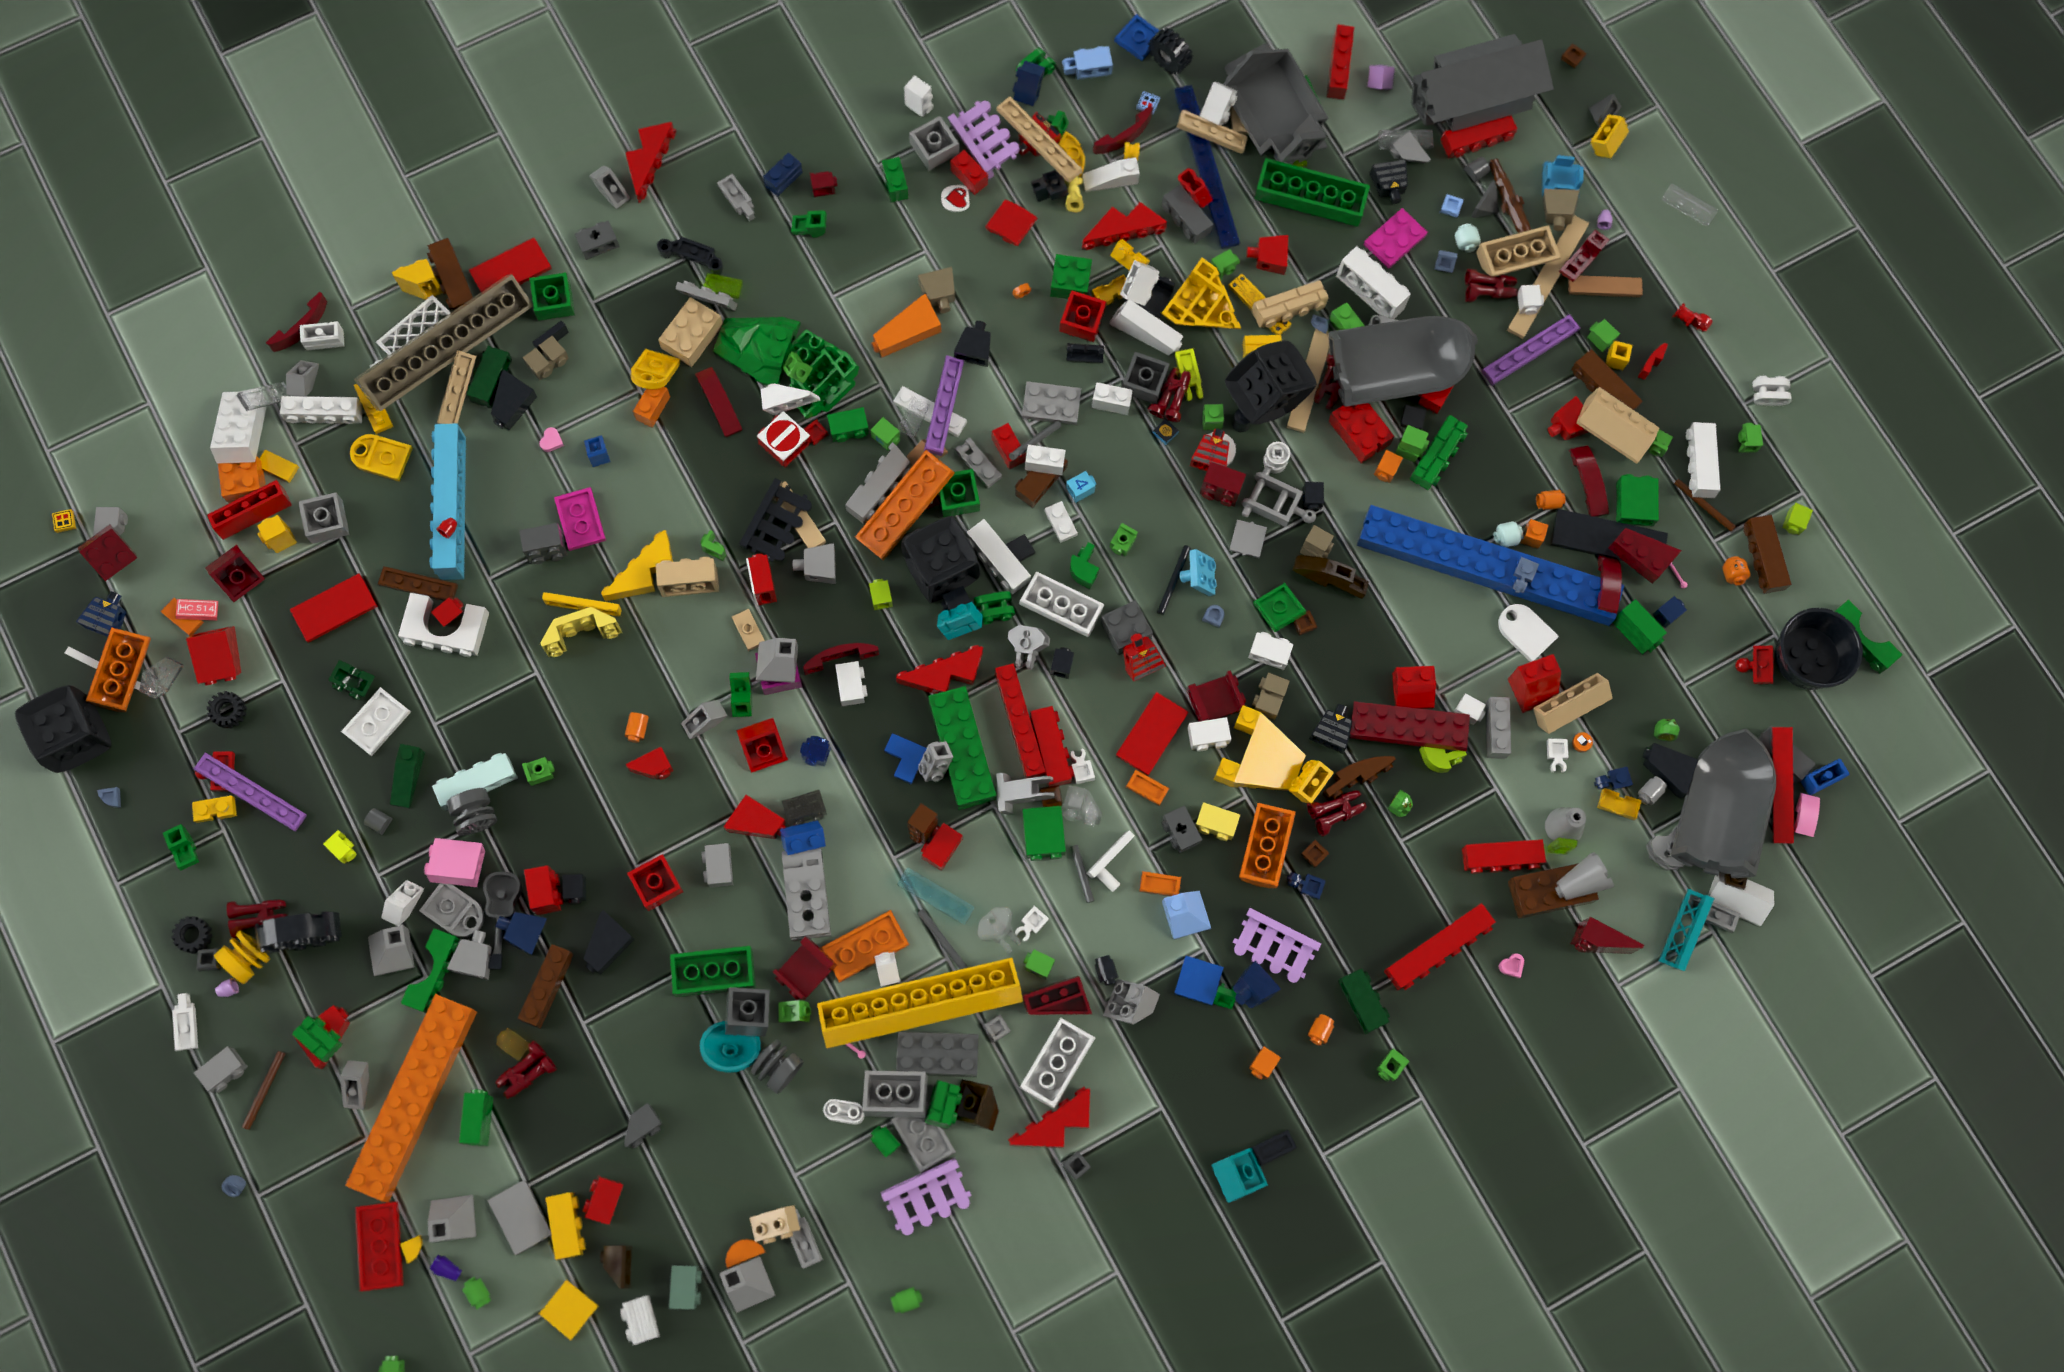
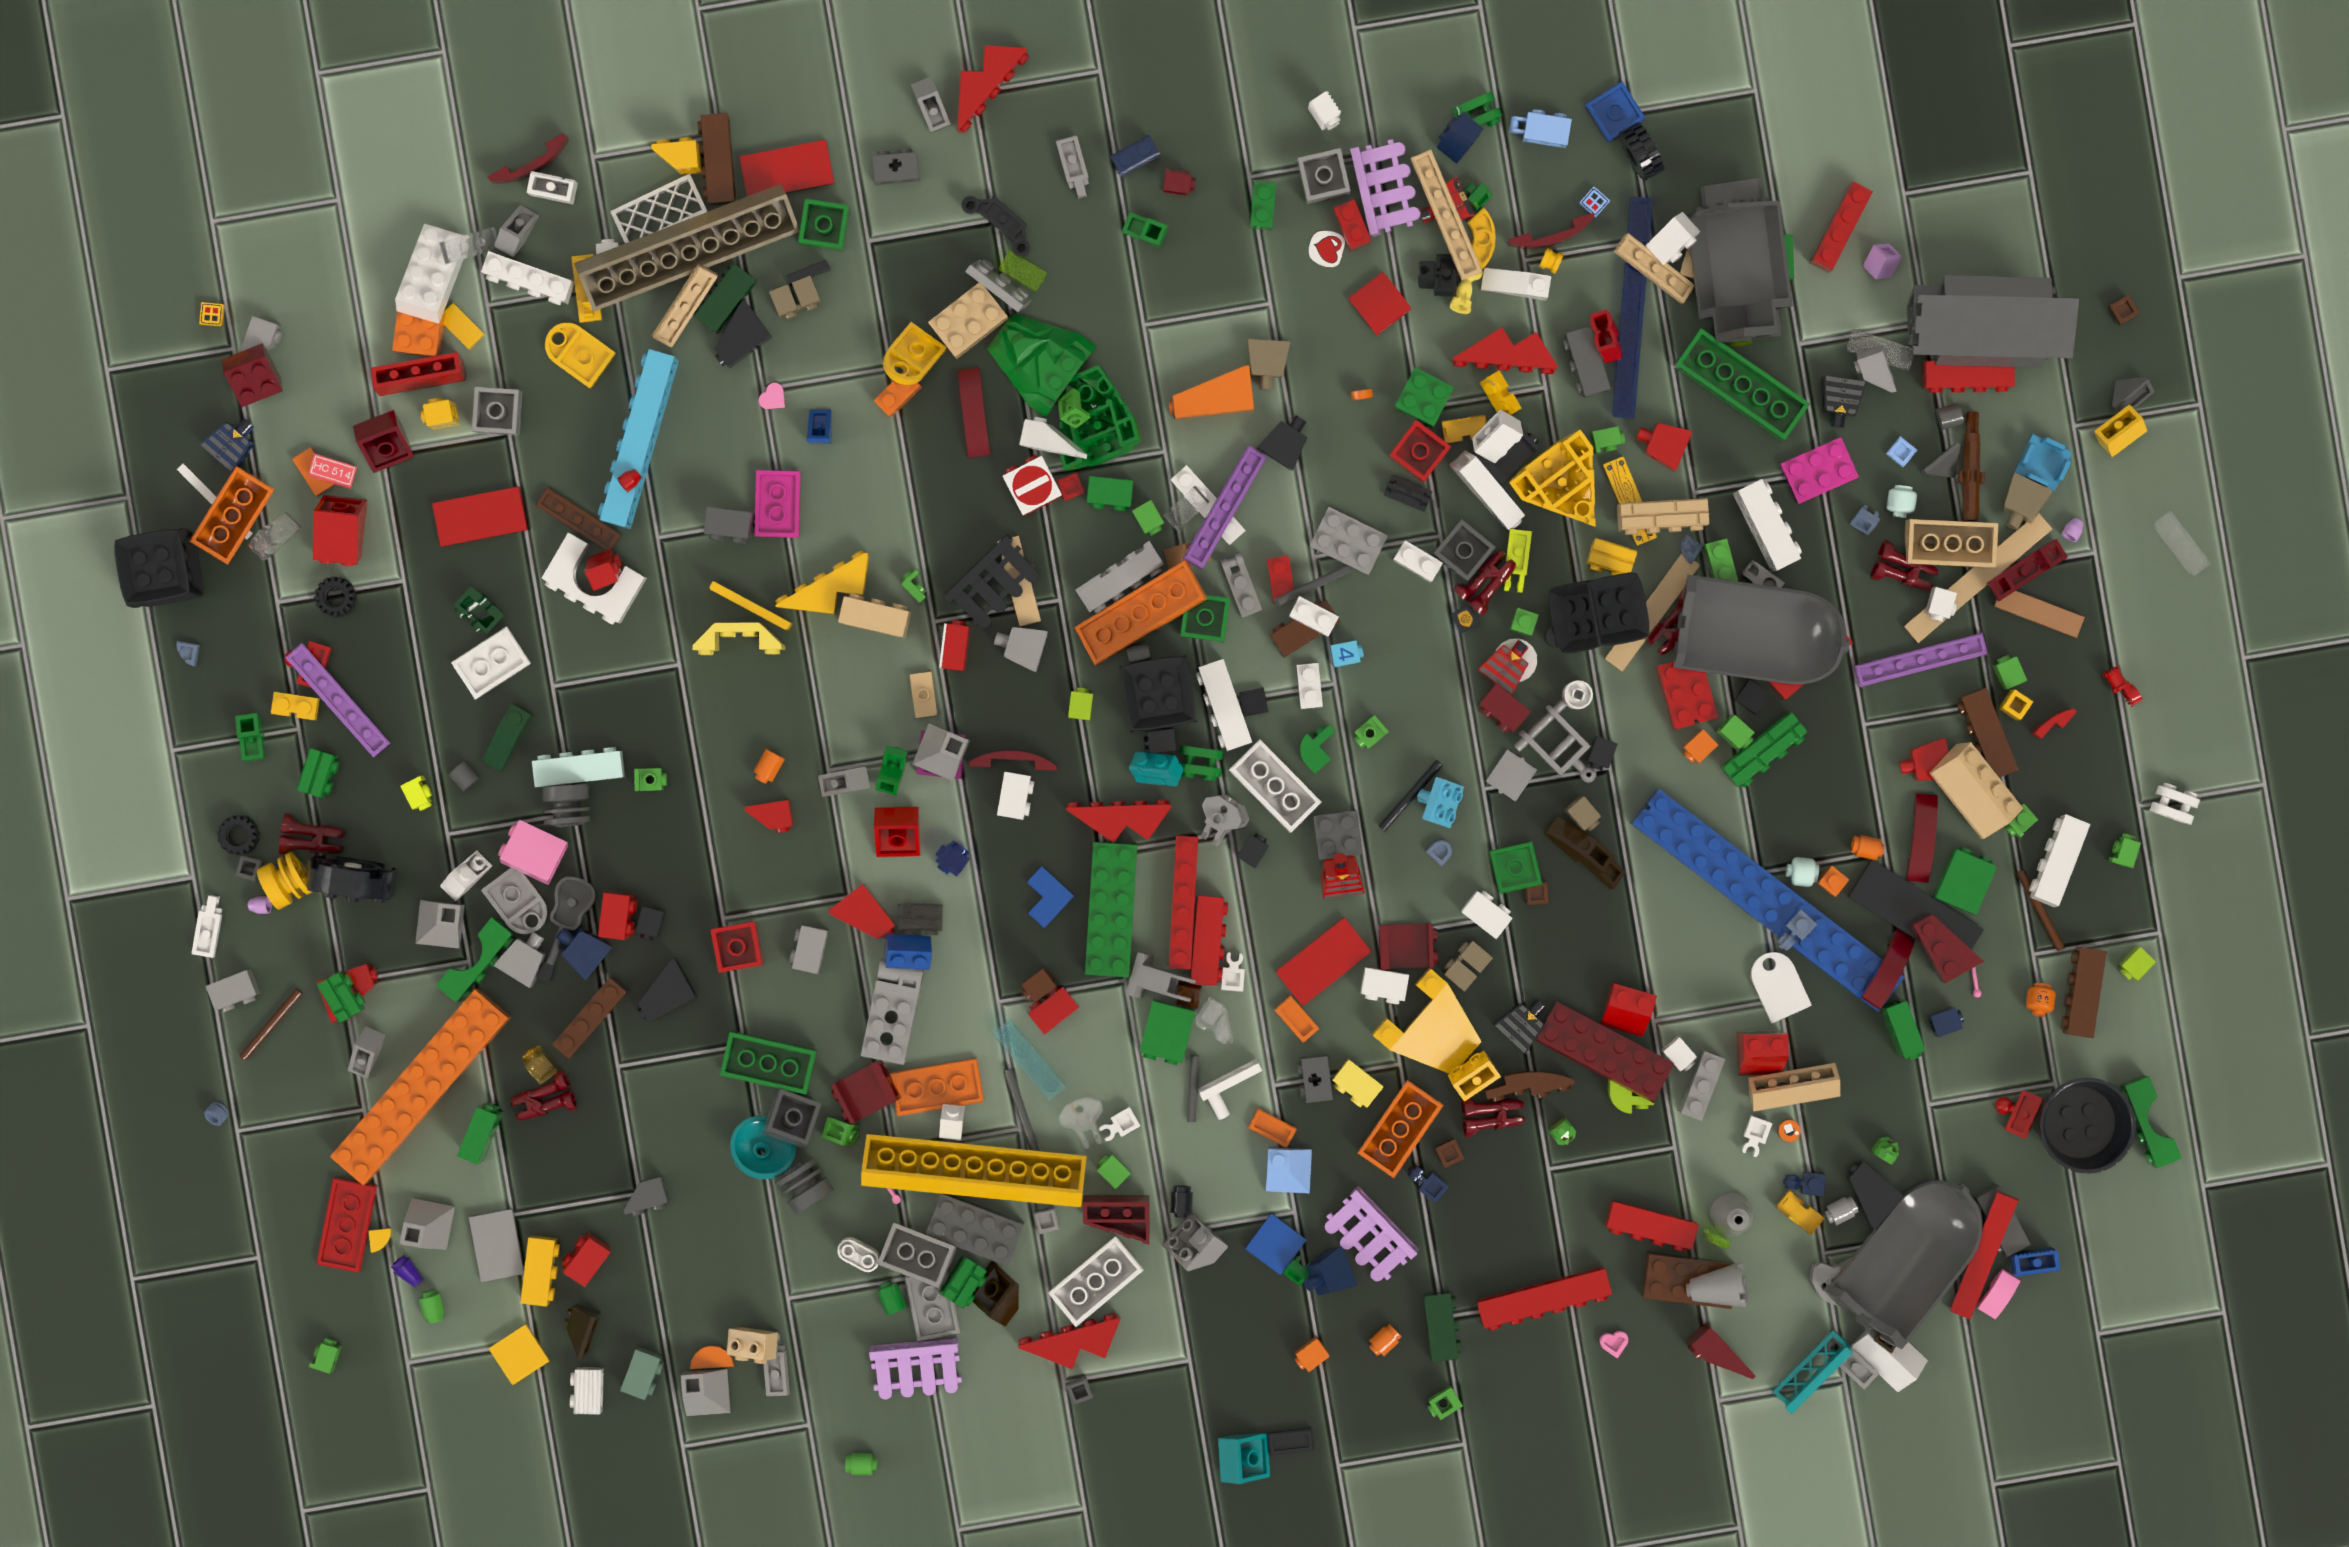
camera: 20 degrees right, 15 degrees up
light grey brick [918,741,953,782] -> none
none -> green brick [296,748,340,798]

